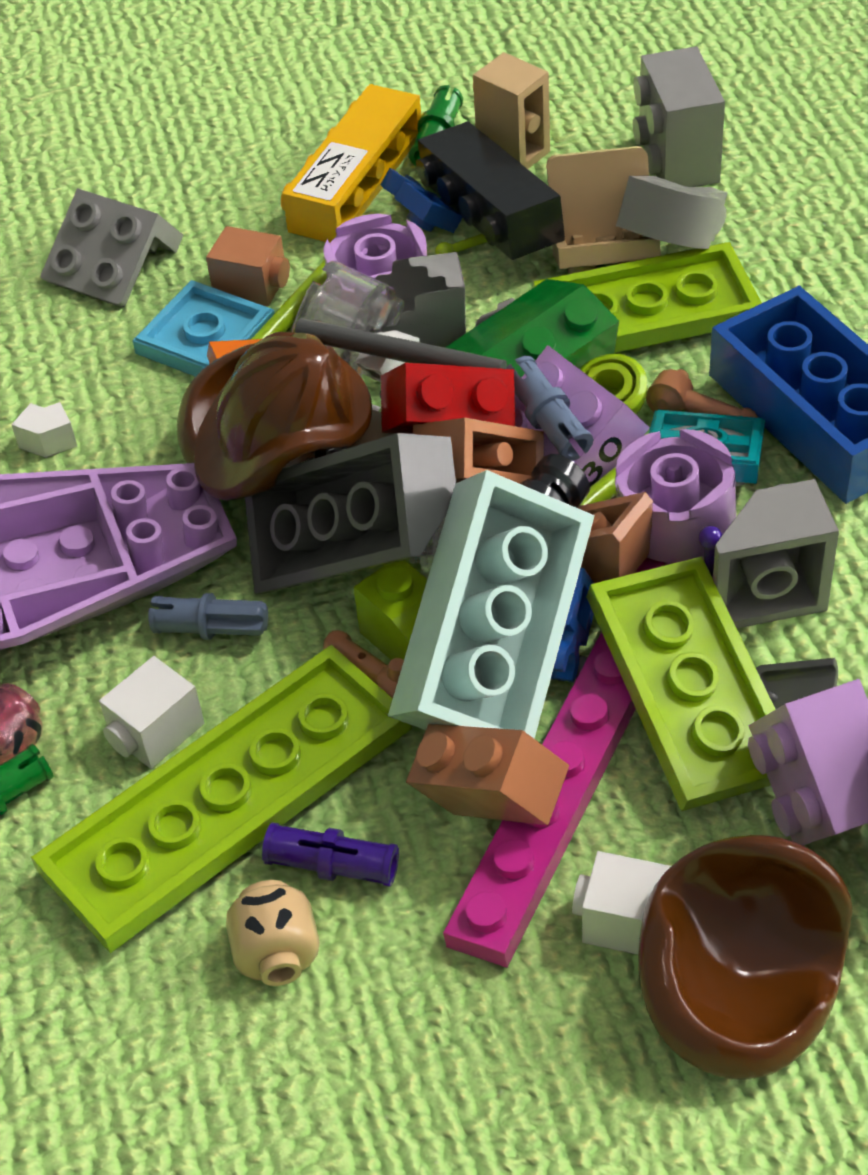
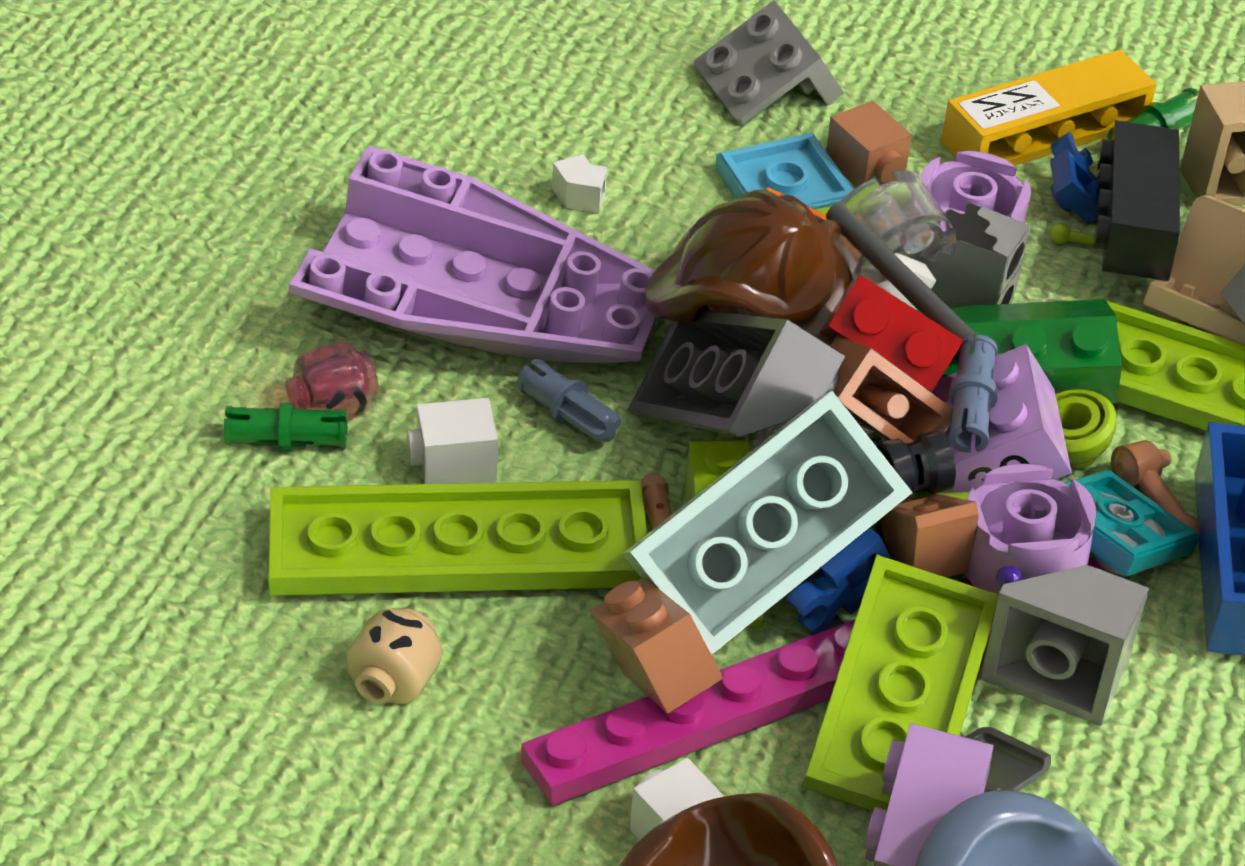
camera: 30 degrees right, 5 degrees down
dark purple pin [262,822,399,887] -> none

